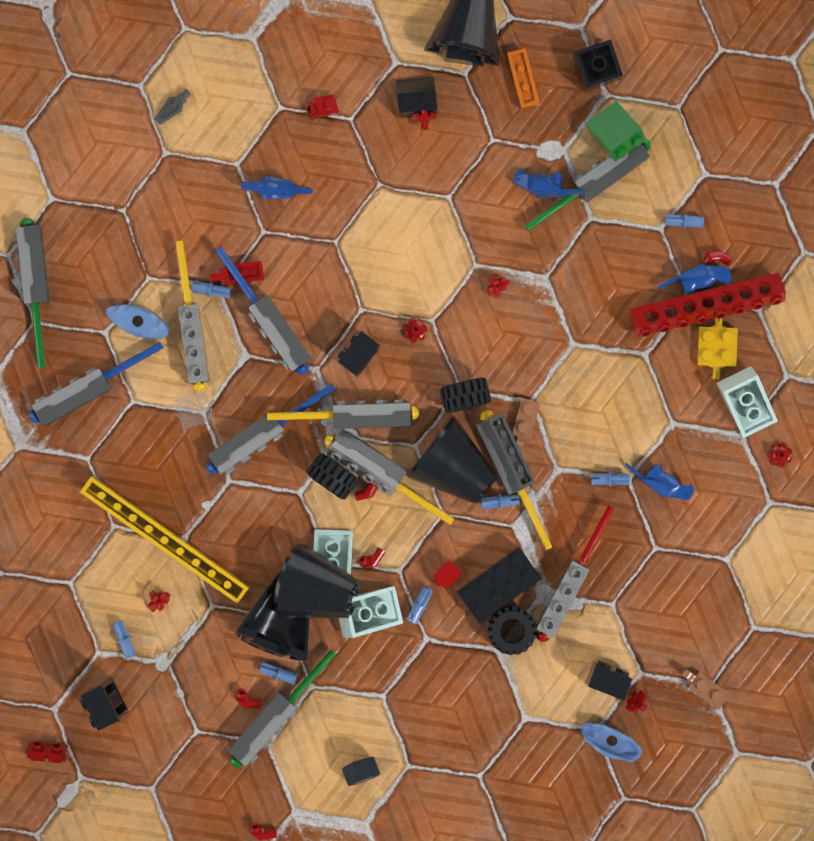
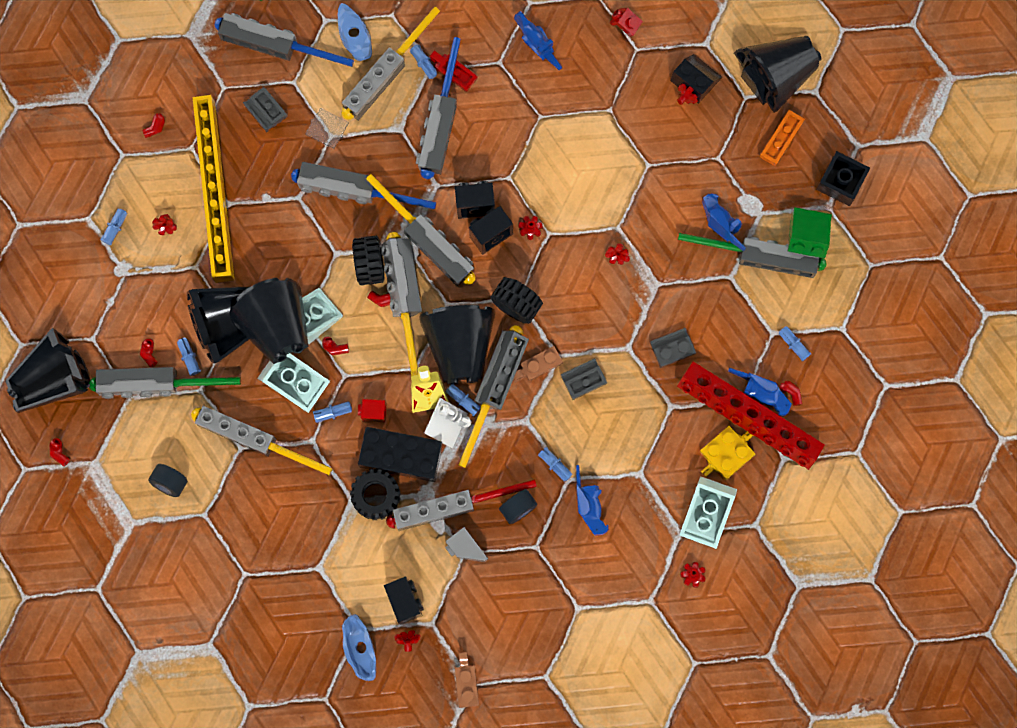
camera: 45 degrees right, 10 degrees down
black brick [80,678,129,731] -> none
none -> black cone [5,328,90,413]
none -> red arm [142,113,165,138]
none -> light grey piece [191,406,332,475]
none -> dark grey plate [243,87,288,133]
none -> light yellow torso [411,366,448,413]
none -> white hinge [424,398,471,448]
none -> light grey slope [445,527,488,562]
none -> black brick [469,206,513,255]
none -> black wheel [499,489,537,524]
none -> dark grey plate [560,358,607,400]
none -> dark grey plate [650,328,696,368]

